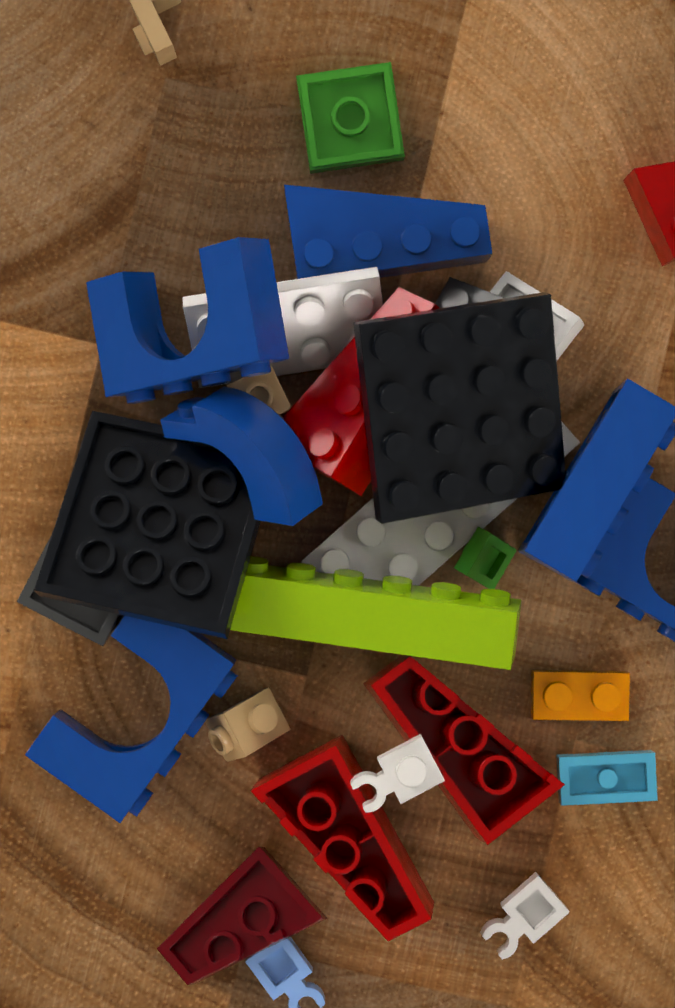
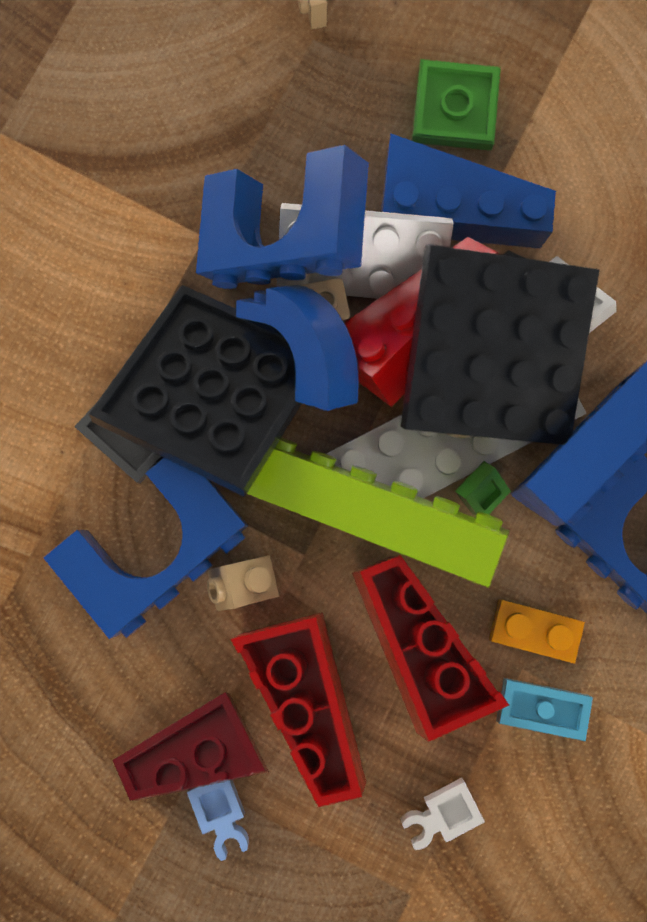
camera: 15 degrees right, 5 degrees down
white plate [350,734,445,813] -> none

